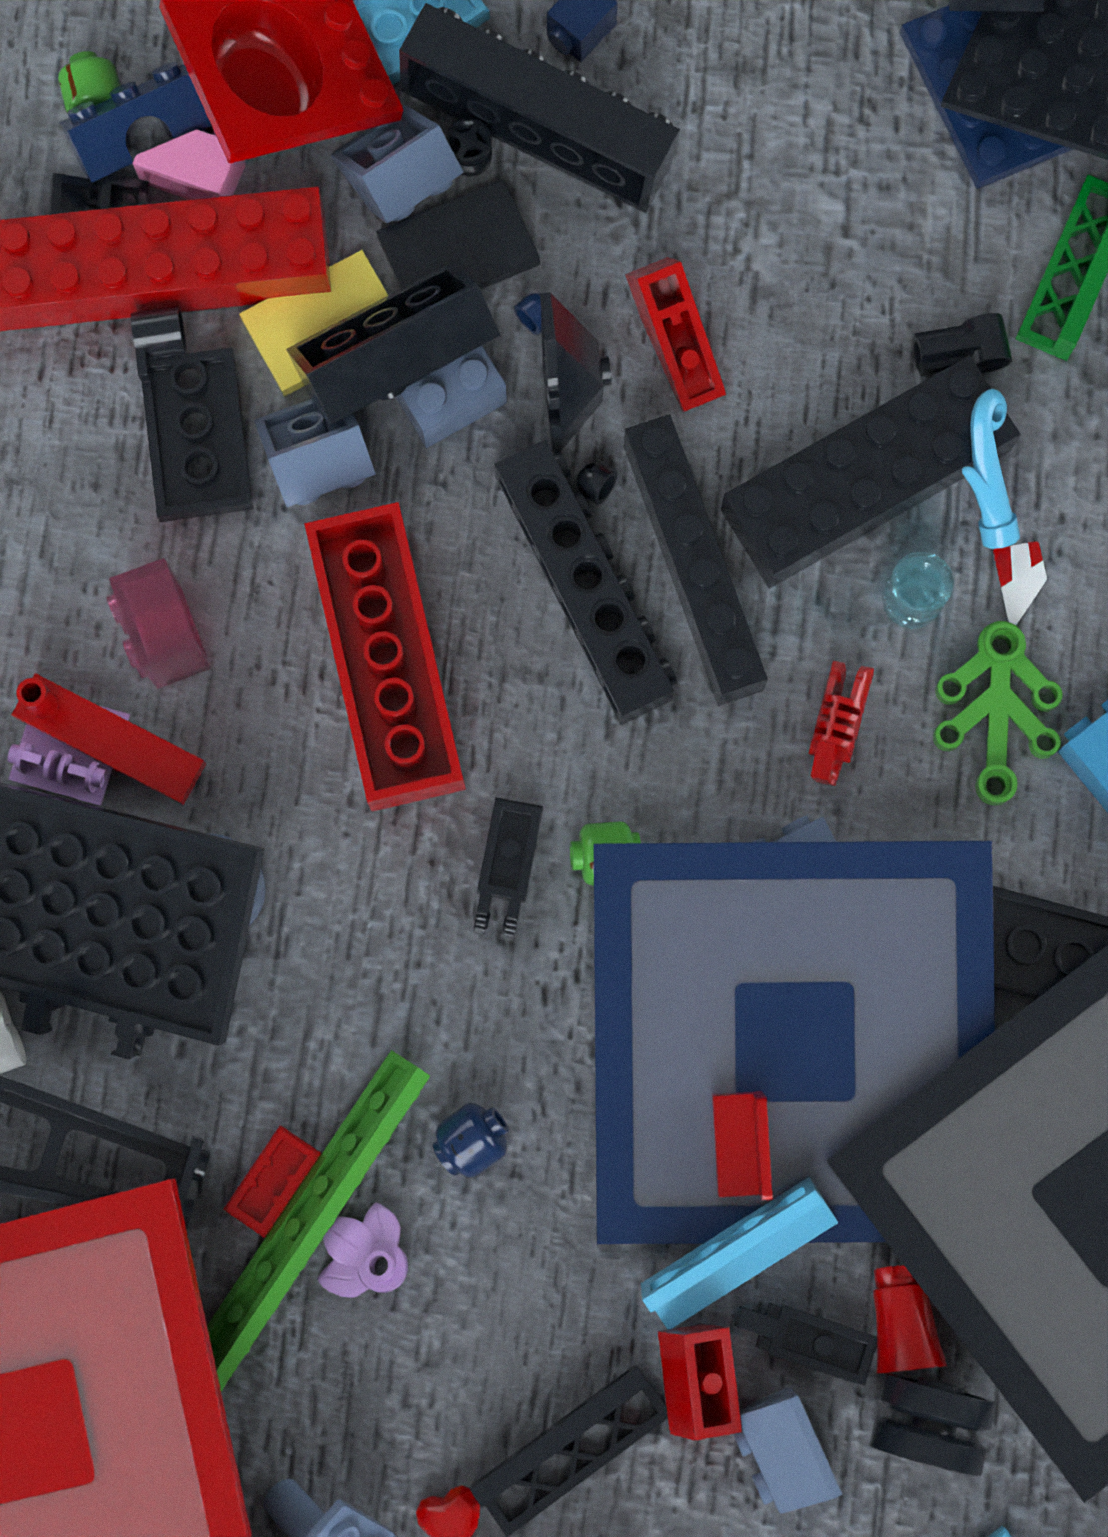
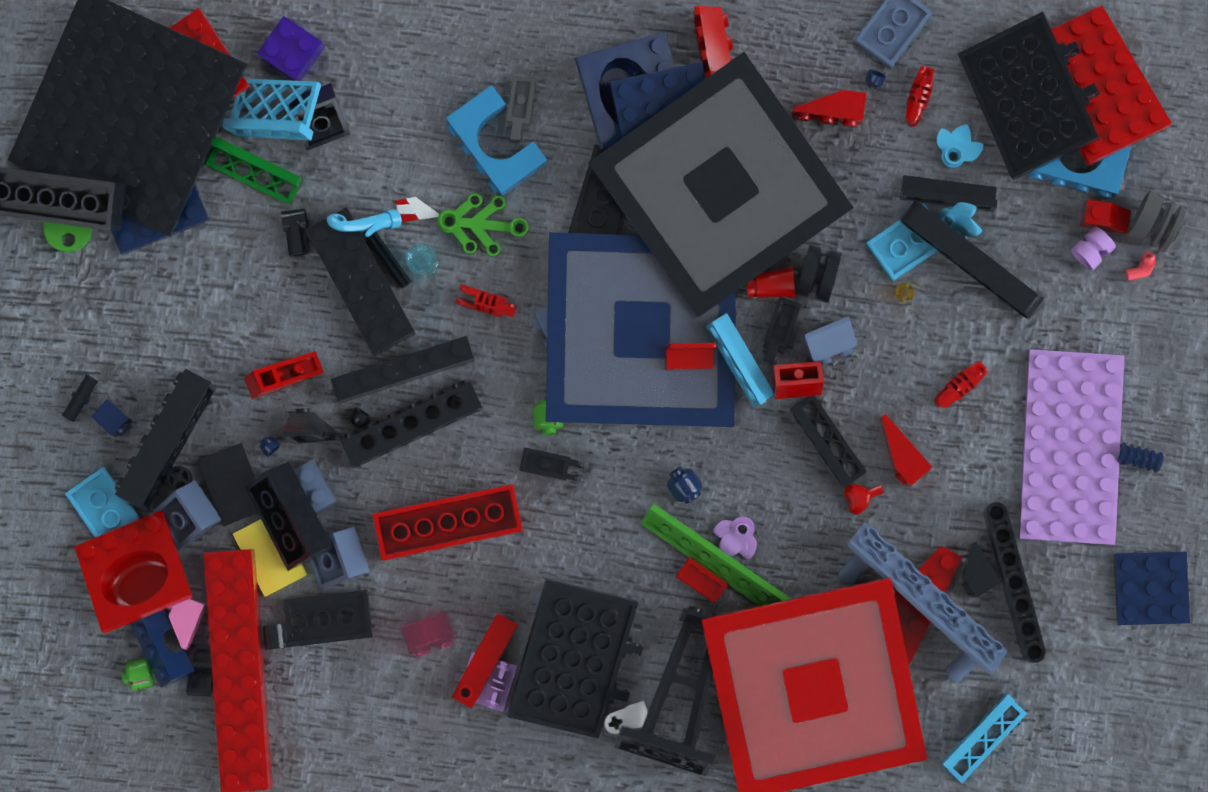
camera: 85 degrees left, 5 degrees up
none -> black axle [363,231,411,289]

